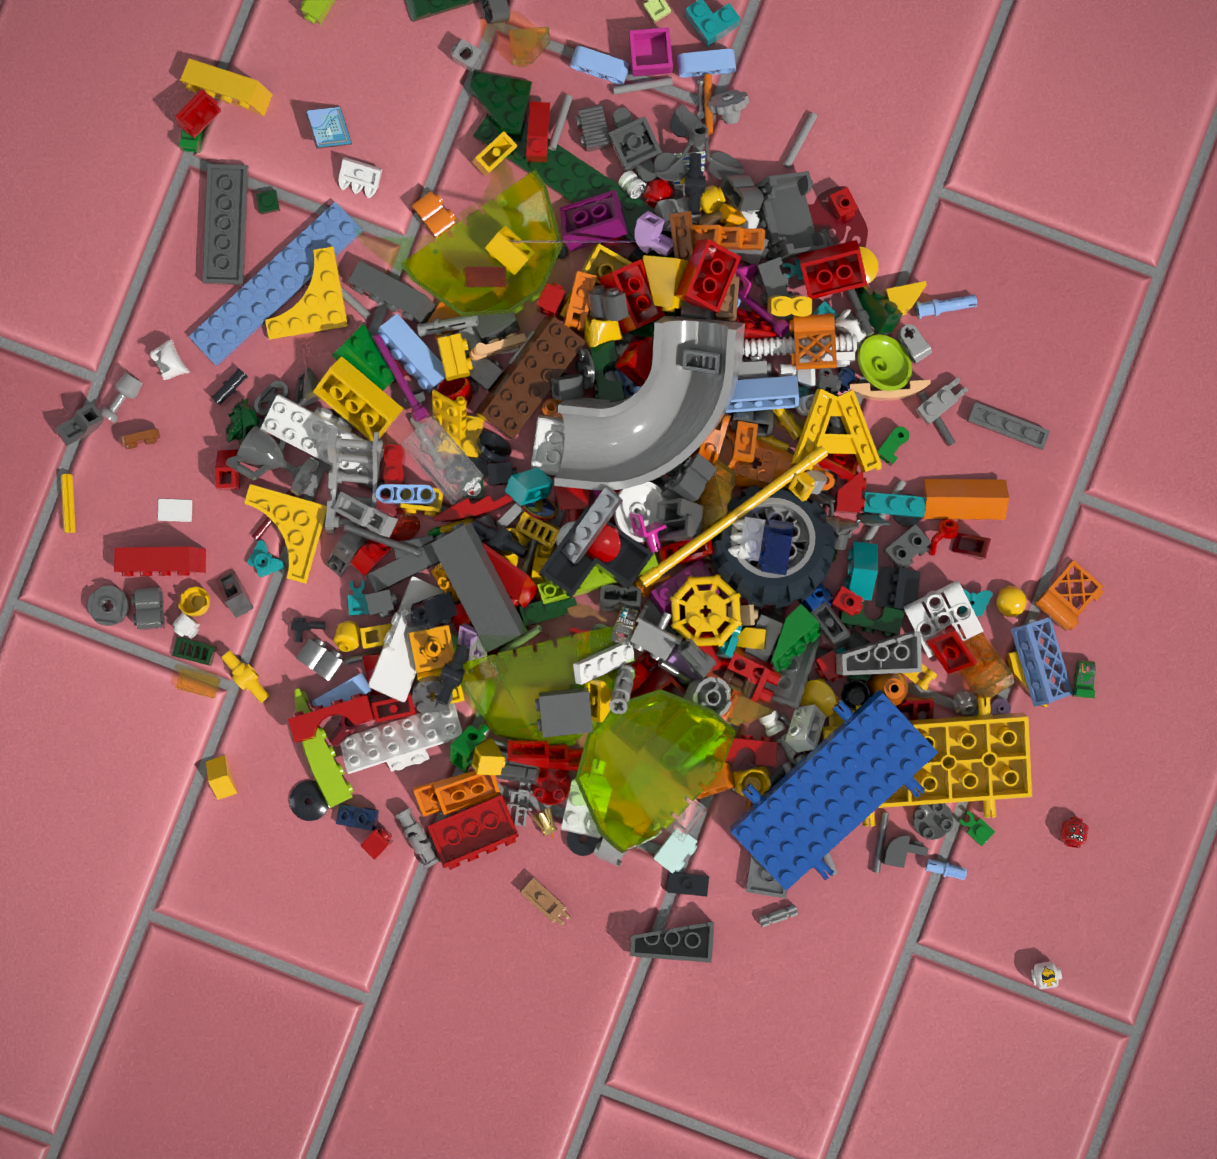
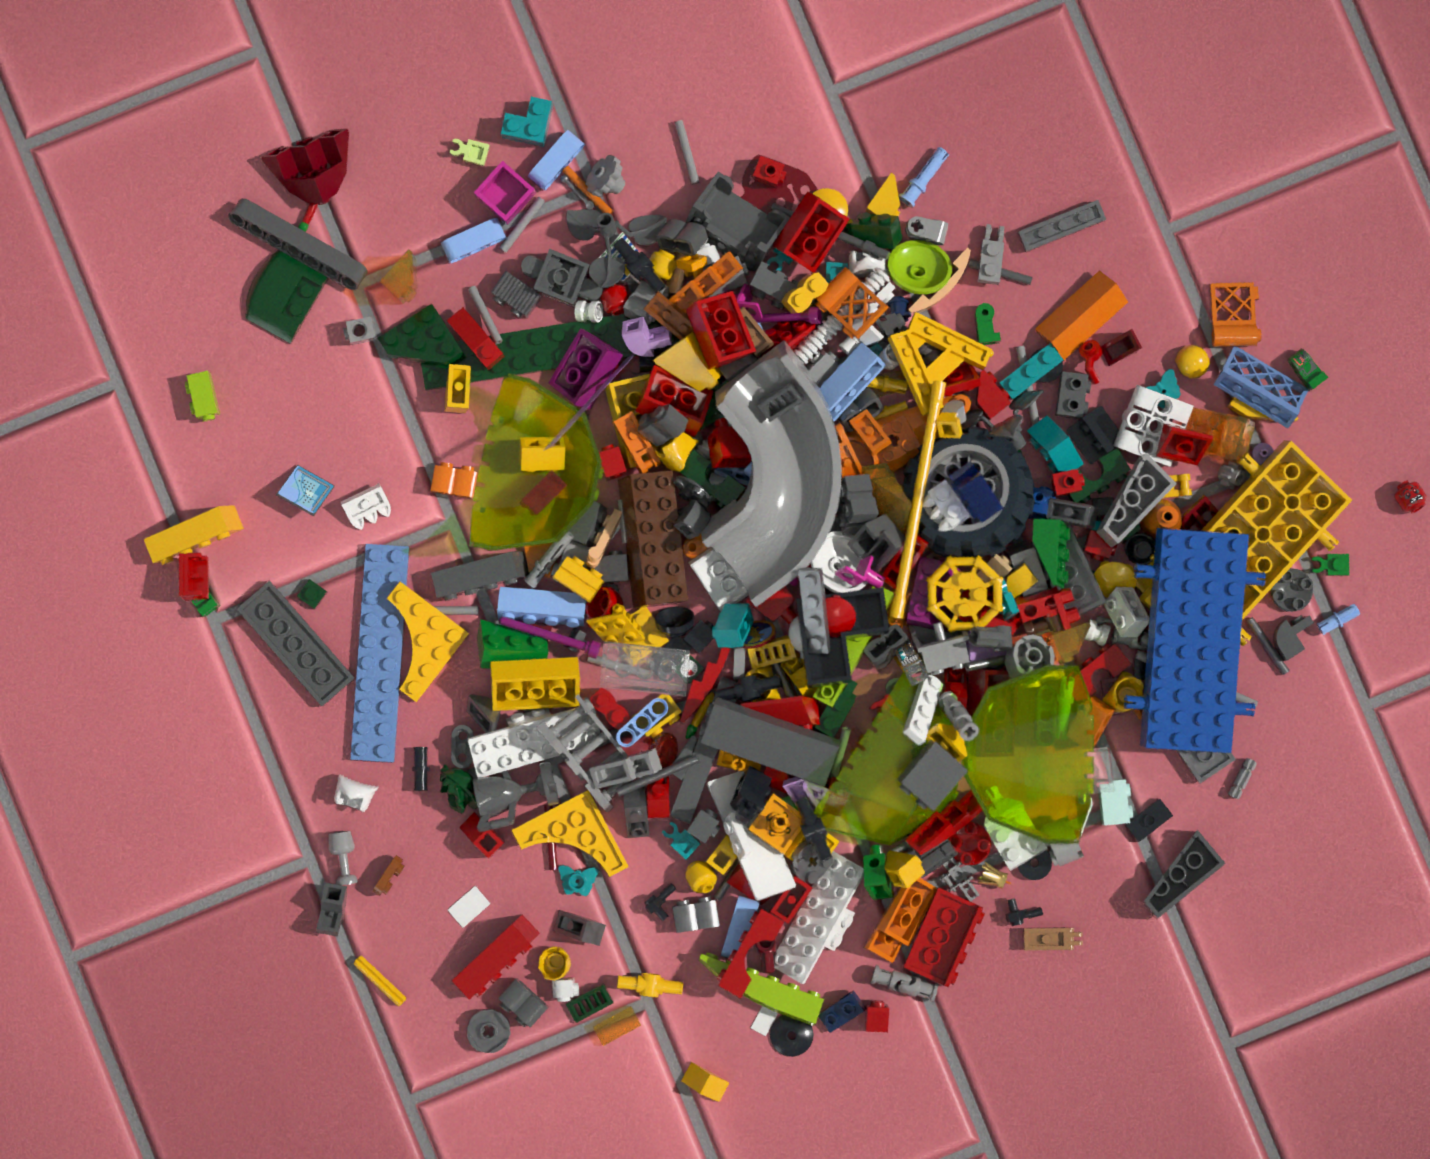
camera: 40 degrees left, 0 degrees up
none -> white sticker [751,1006,778,1036]
none -> black piece [1005,898,1043,926]

